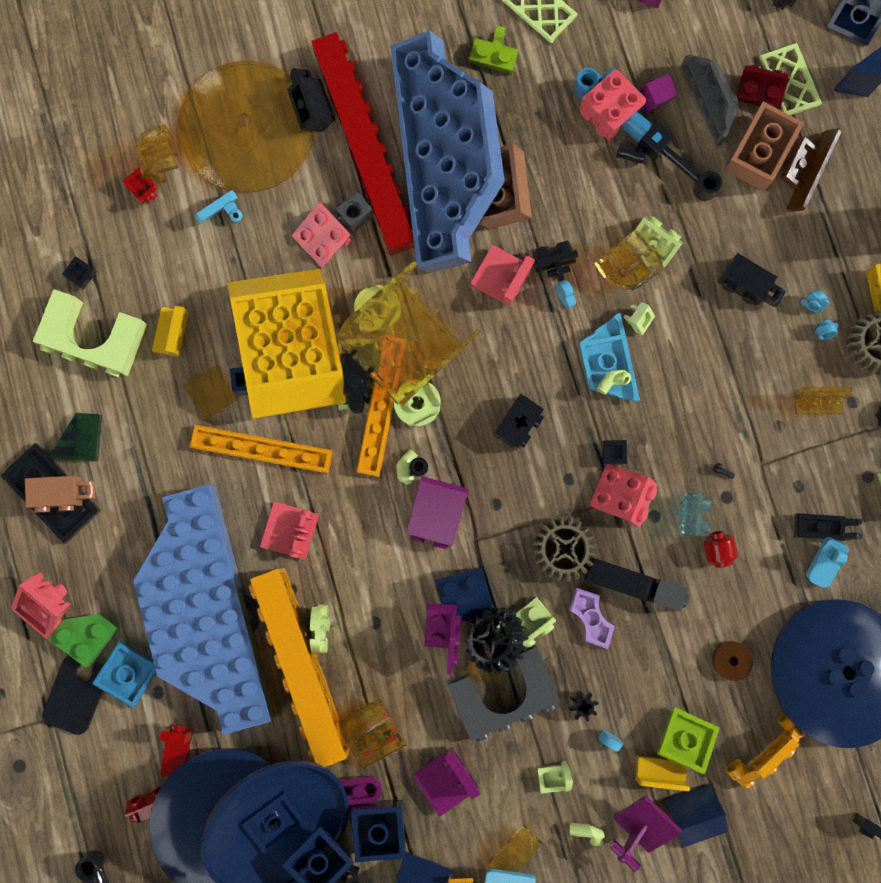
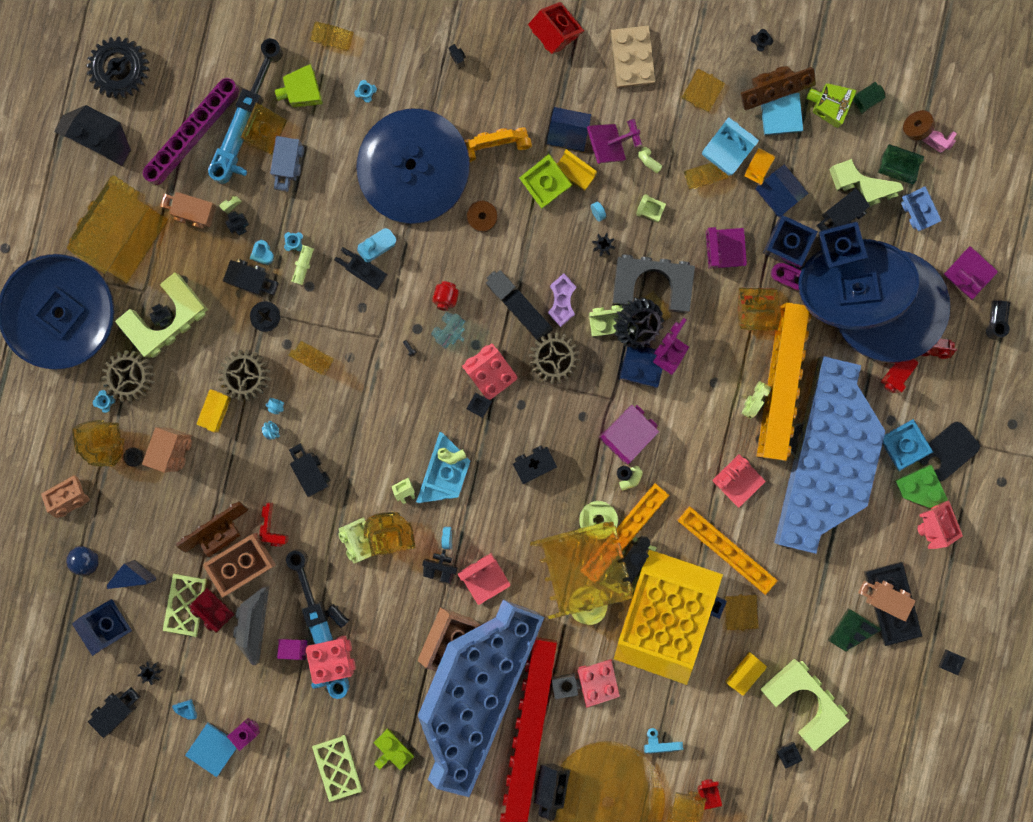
camera: 150 degrees left, 5 degrees up
none -> red bracket [259,502,289,547]

